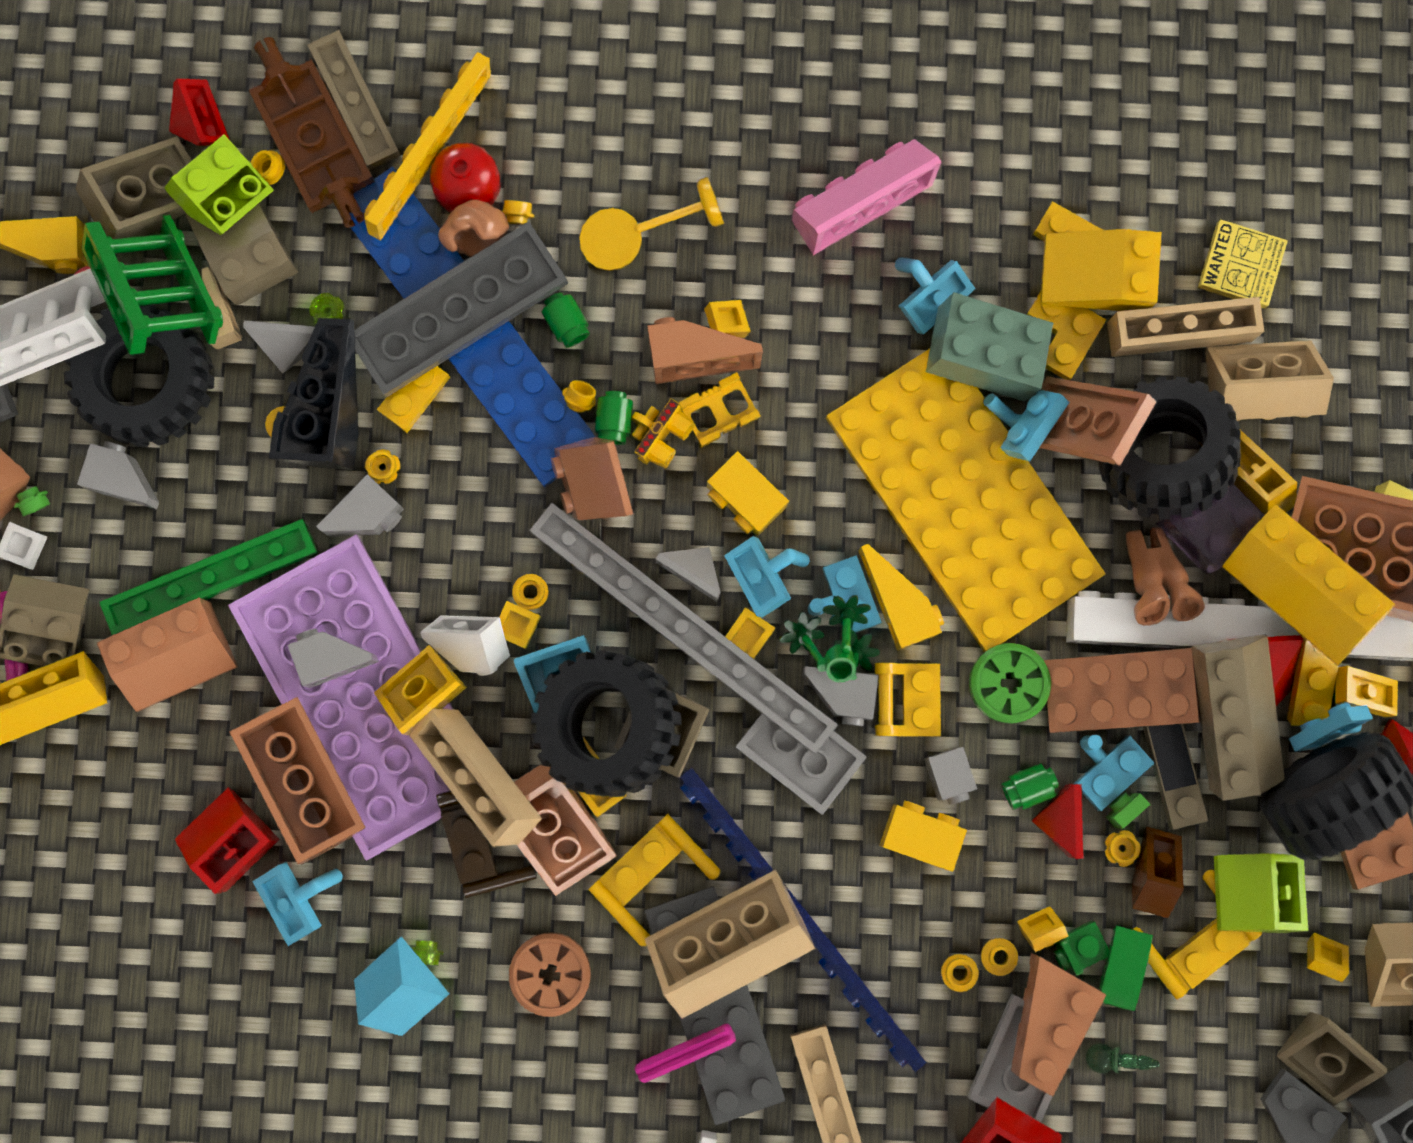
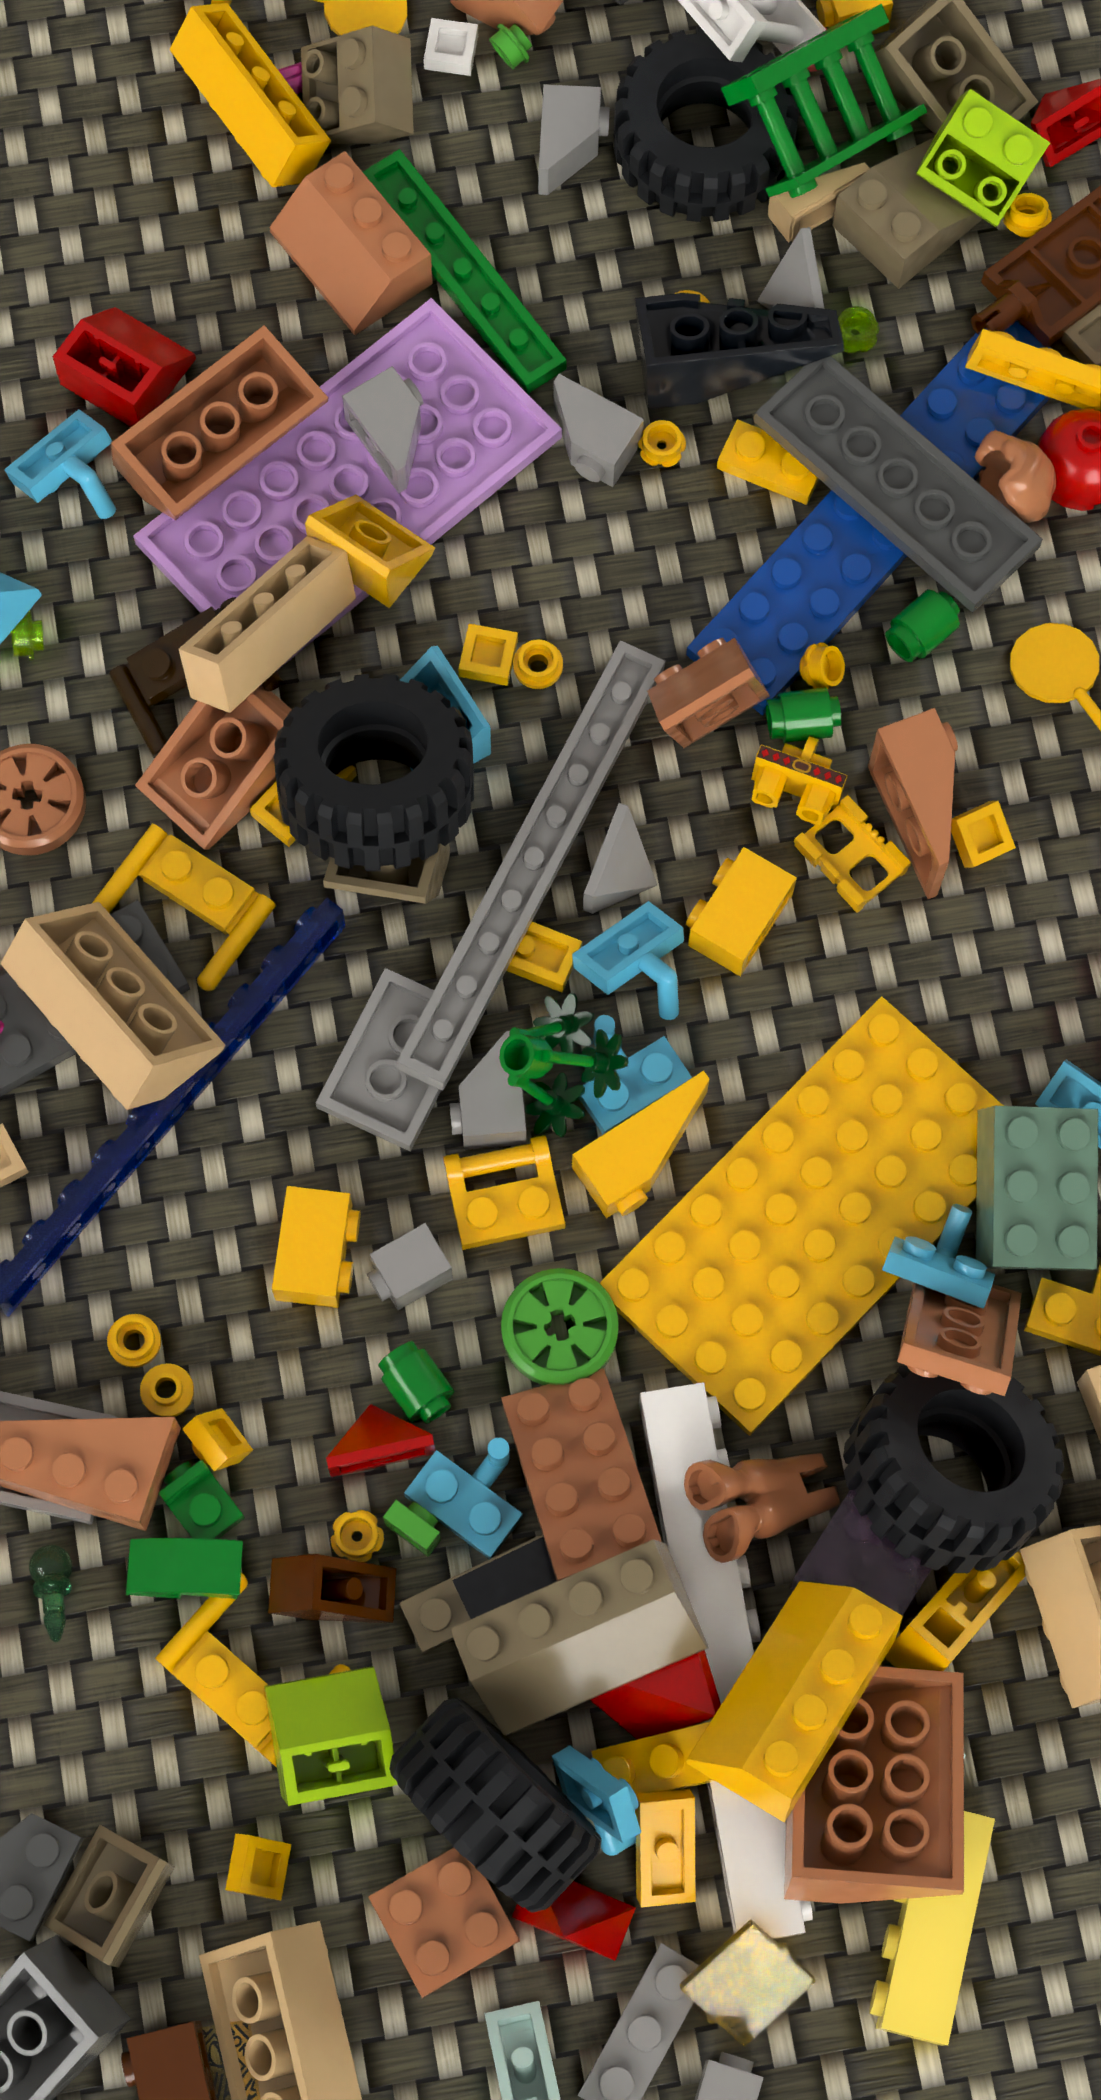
camera: 80 degrees right, 10 degrees down
white slope [420,615,510,676] -> none
yellow plate [502,200,535,225] -> none

